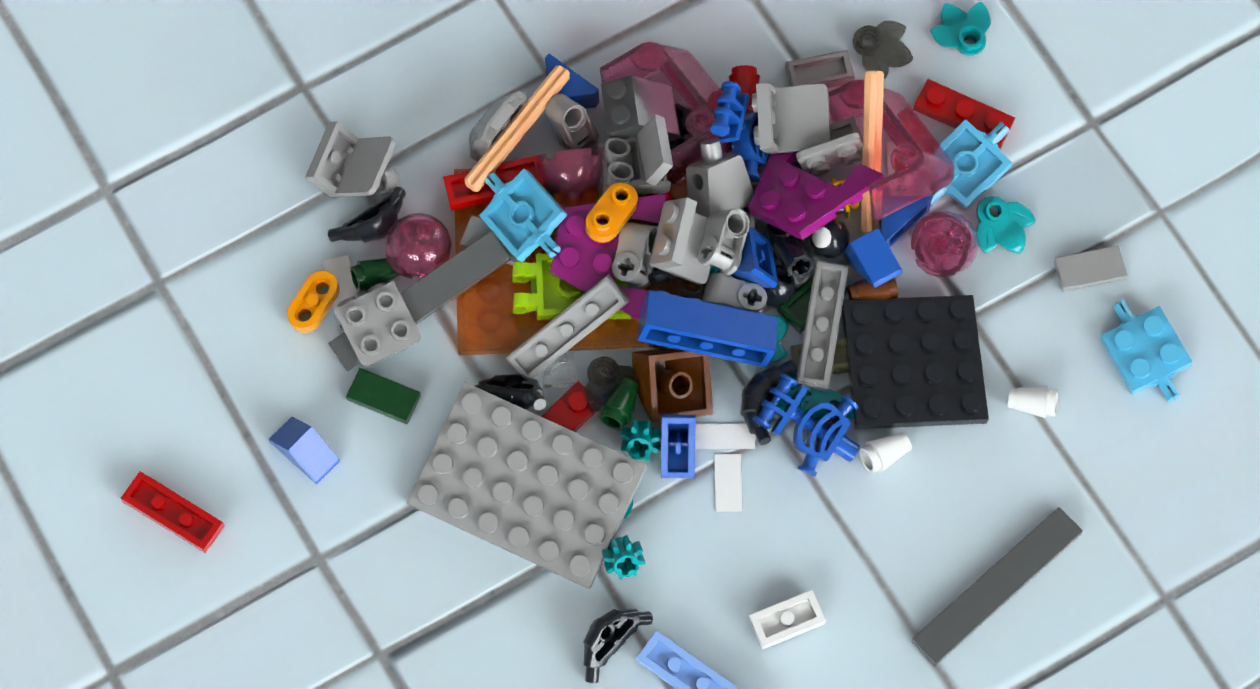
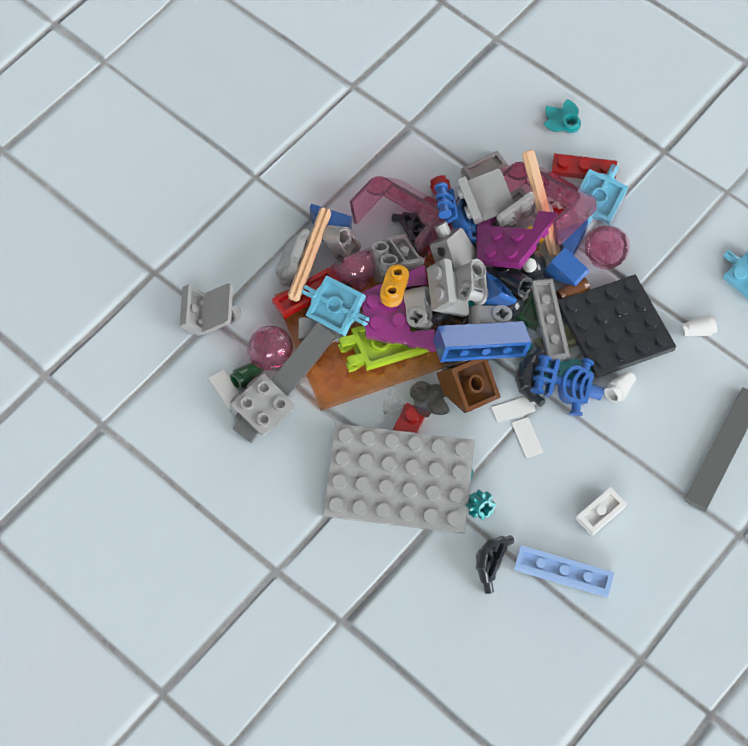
camera: 20 degrees left, 5 degrees down
red plate [120,471,225,553] -> none
slope [268,417,340,485] -> none
light orange plate [287,270,340,333] -> none
black piece [328,187,406,243] -> none
dark green tile [346,368,421,424] -> none
black piece [475,374,546,411] -> none
light grey tile [506,274,630,378] -> none
dark green cone [599,378,639,430] -> none
dark grey slope [601,75,681,142] -> none
teal gear [621,419,661,461] -> none
light grey tile [637,114,673,186] -> none
slope [661,415,696,478] -> none
clear smoke plate [852,21,913,79] -> none
teal plate [975,196,1035,253] -> none
light grey tile [1054,245,1127,292] -> none

